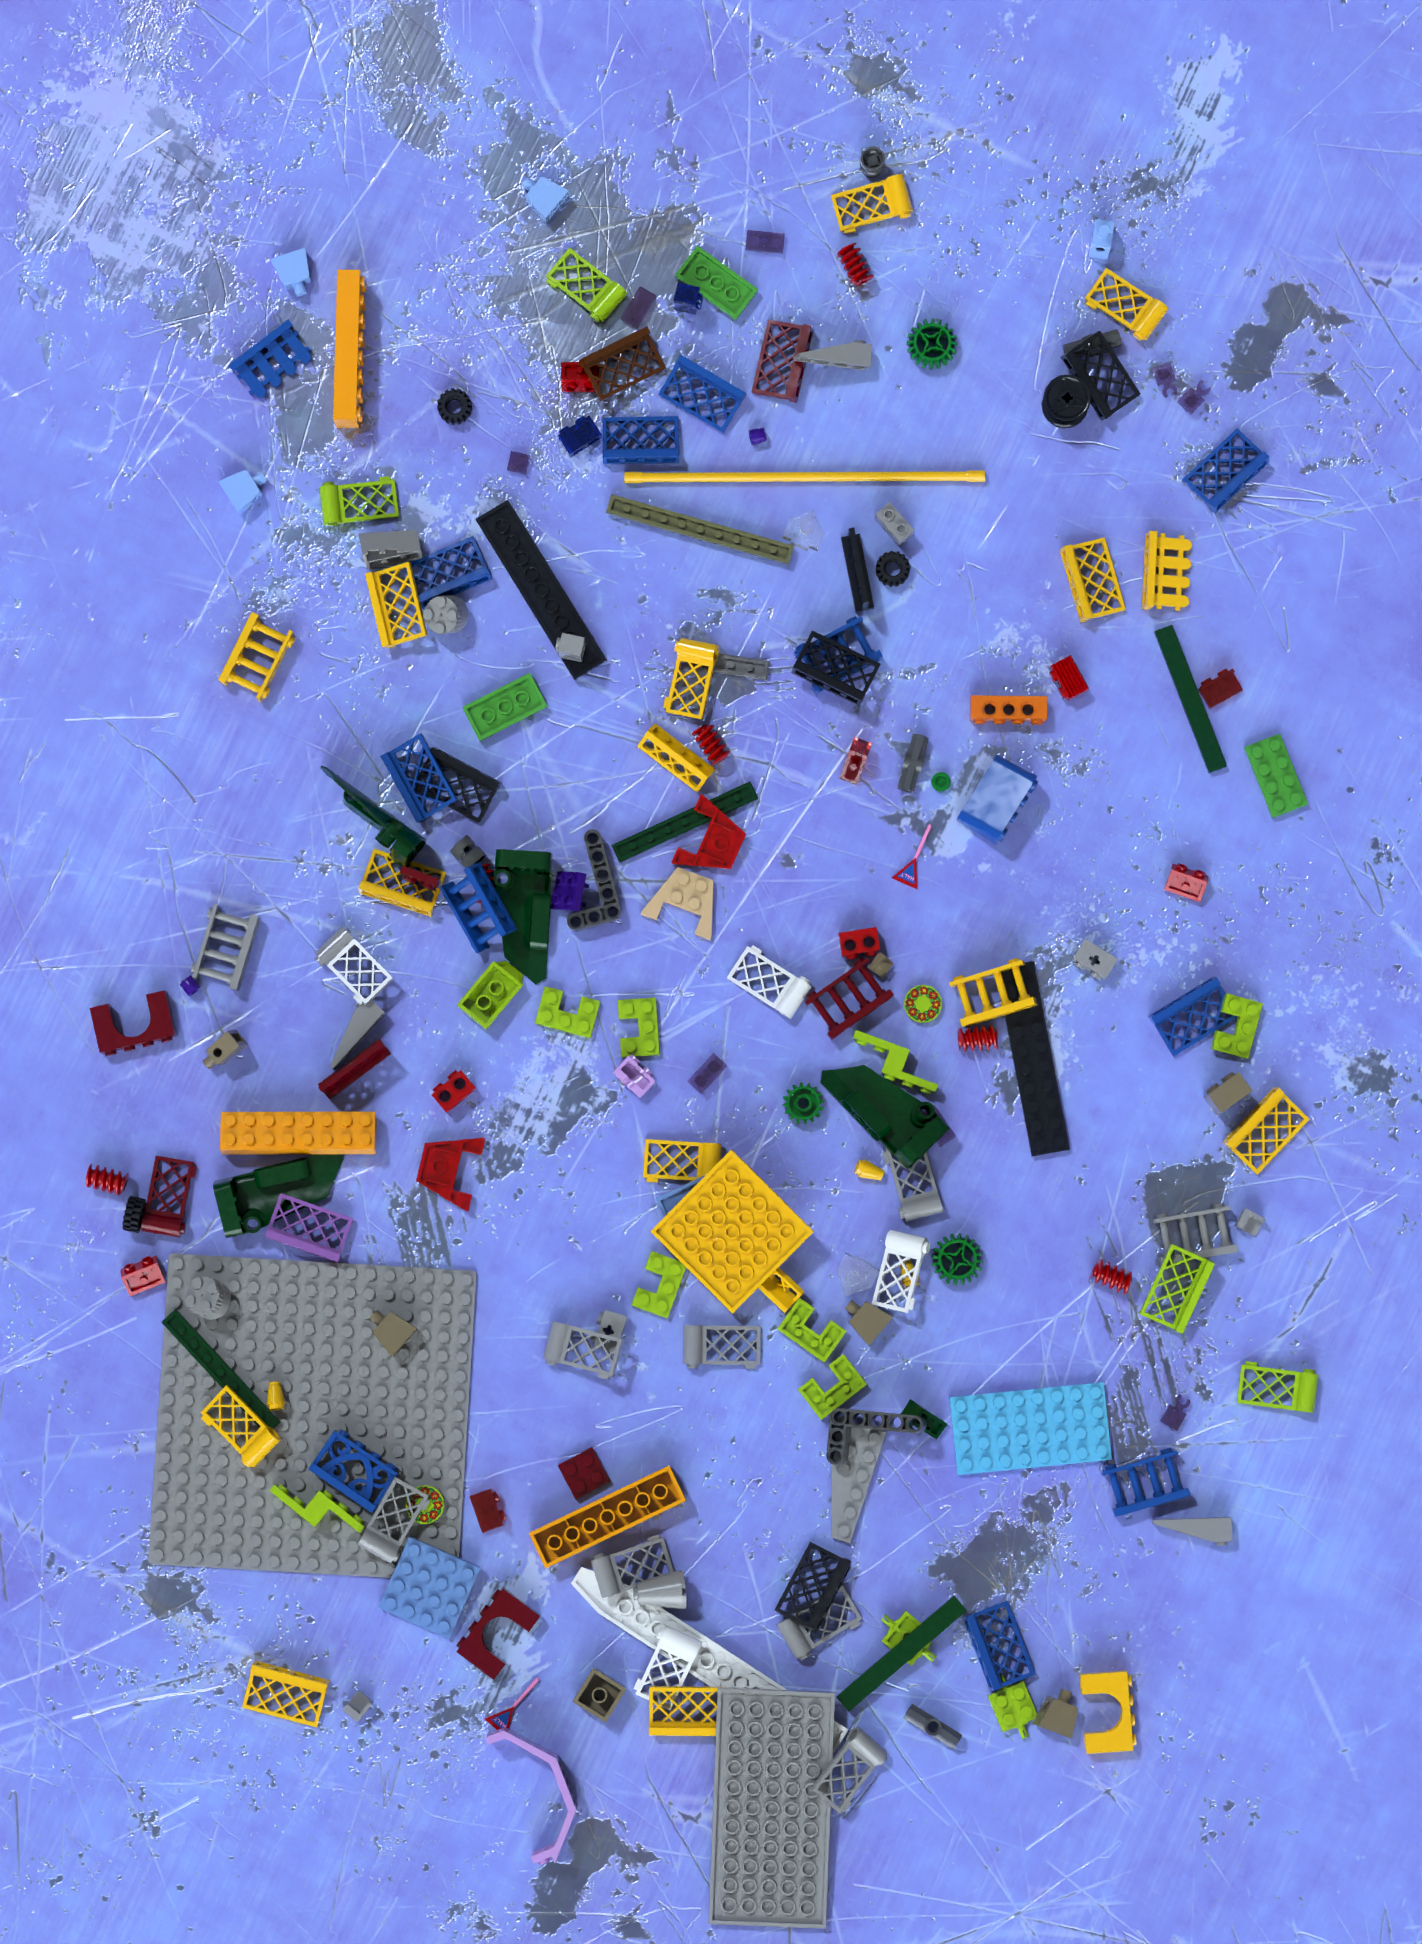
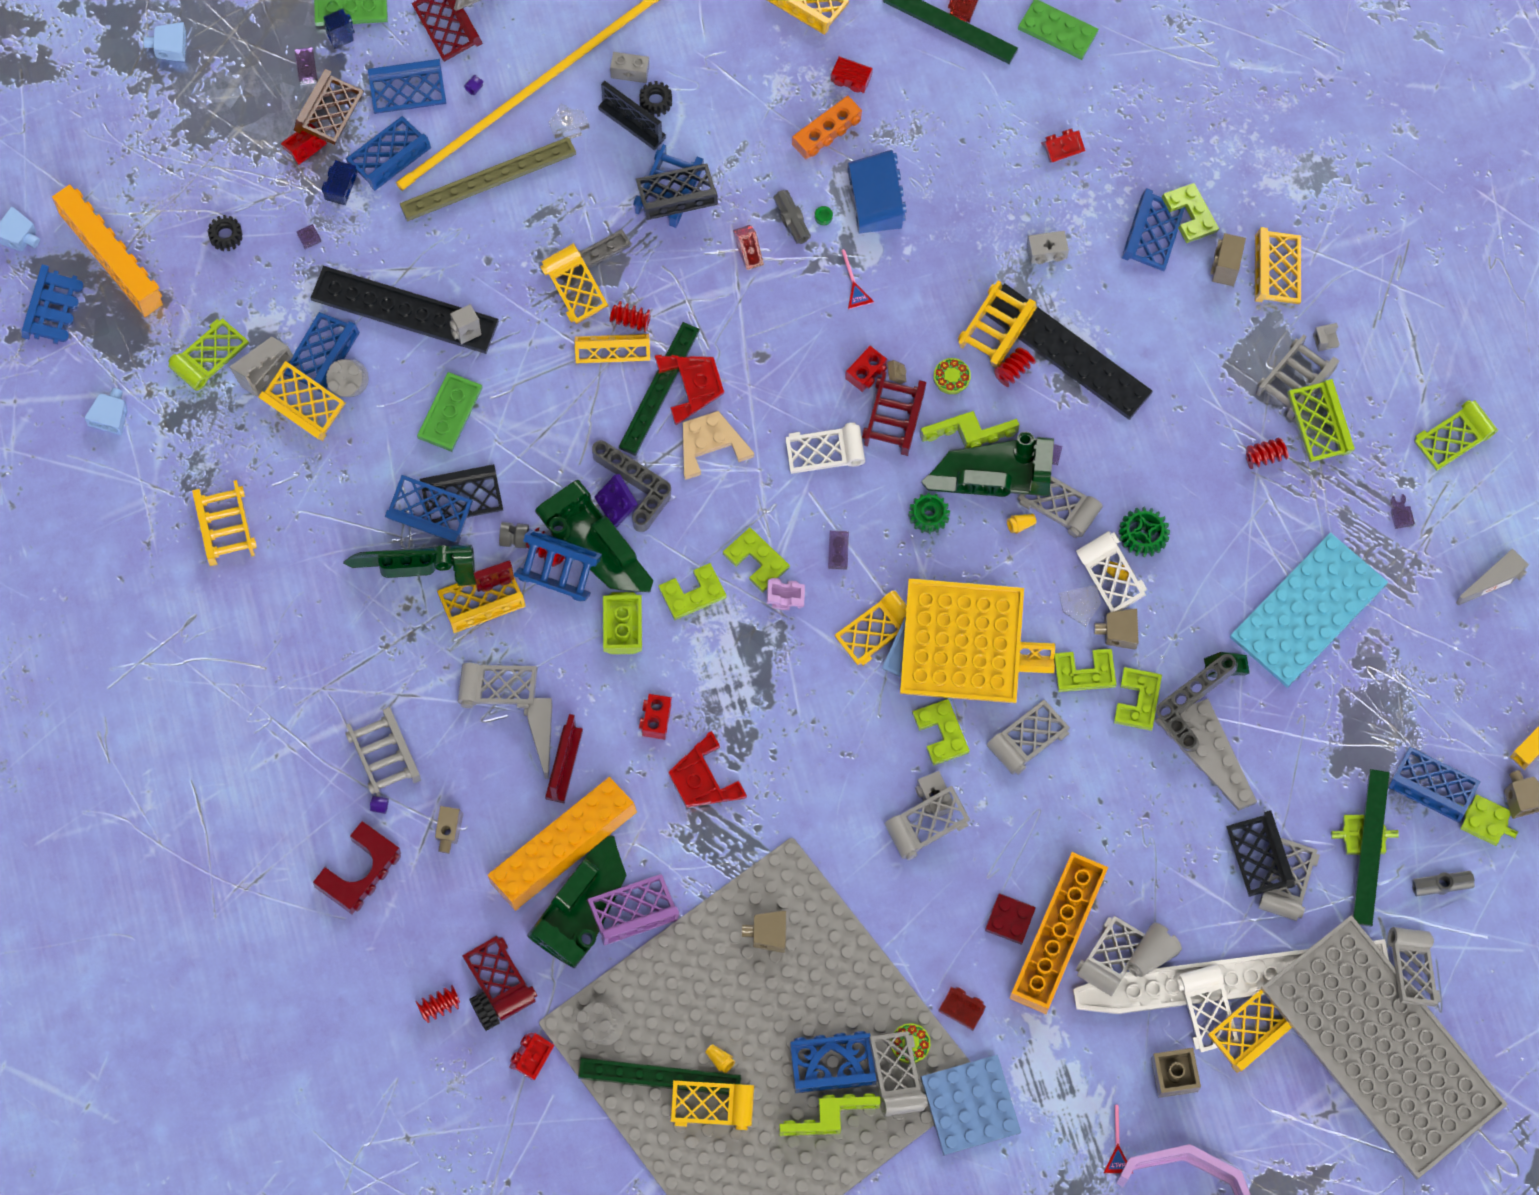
camera: 45 degrees left, 15 degrees down
dark red arch [456,1588,541,1680] -> none
lime piece [546,247,627,323] -> none
blue fence [1101,1448,1190,1517] -> none

